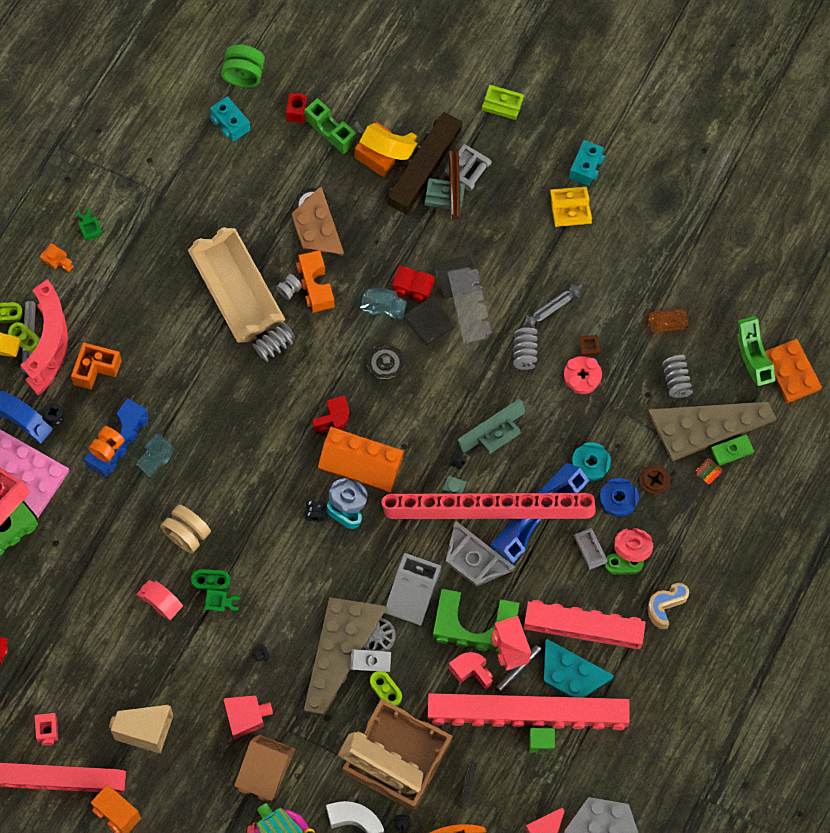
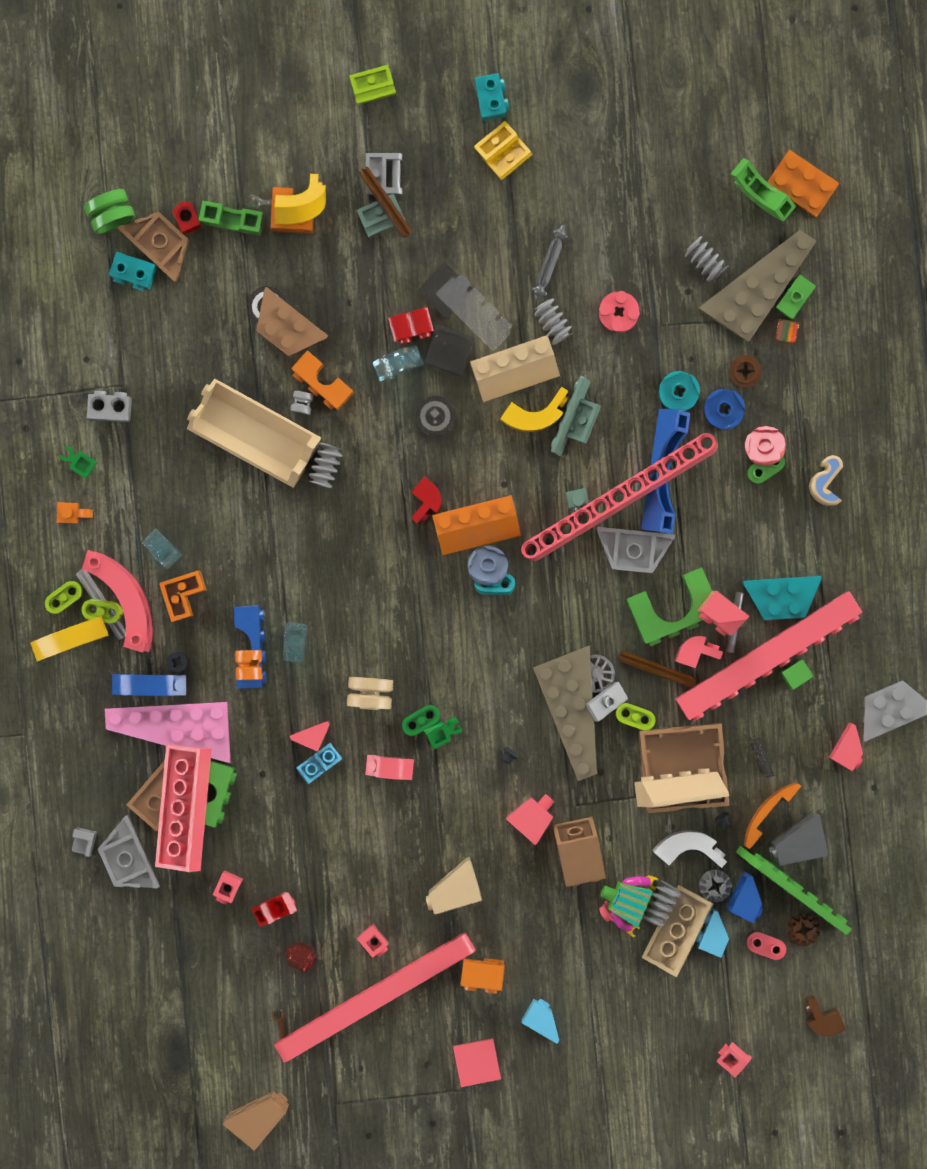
camera: 30 degrees left, 20 degrees up
black wheel [305,501,325,522] -> none
light grey slope [385,553,442,626] -> none
dark brown brick [387,112,463,215] -> none
black piece [449,452,466,469] -> none
coral brick [523,600,646,649] -> none
light grey plate [574,528,607,570] -> none
reddish brown plate [578,335,601,356] -> none
clear orange plate [648,308,689,333] -> none
none -> light grey brick [87,391,132,423]
none -> medium nougat wing [117,211,189,282]
none -> clear light blue brick [141,528,182,570]
none -> coral slope [290,721,330,752]
none -> medium azure slope [296,743,342,784]
none -> tan slope [470,335,560,403]
none -> yellow arch [500,387,569,432]
none -> reddish brown axle [618,651,696,688]

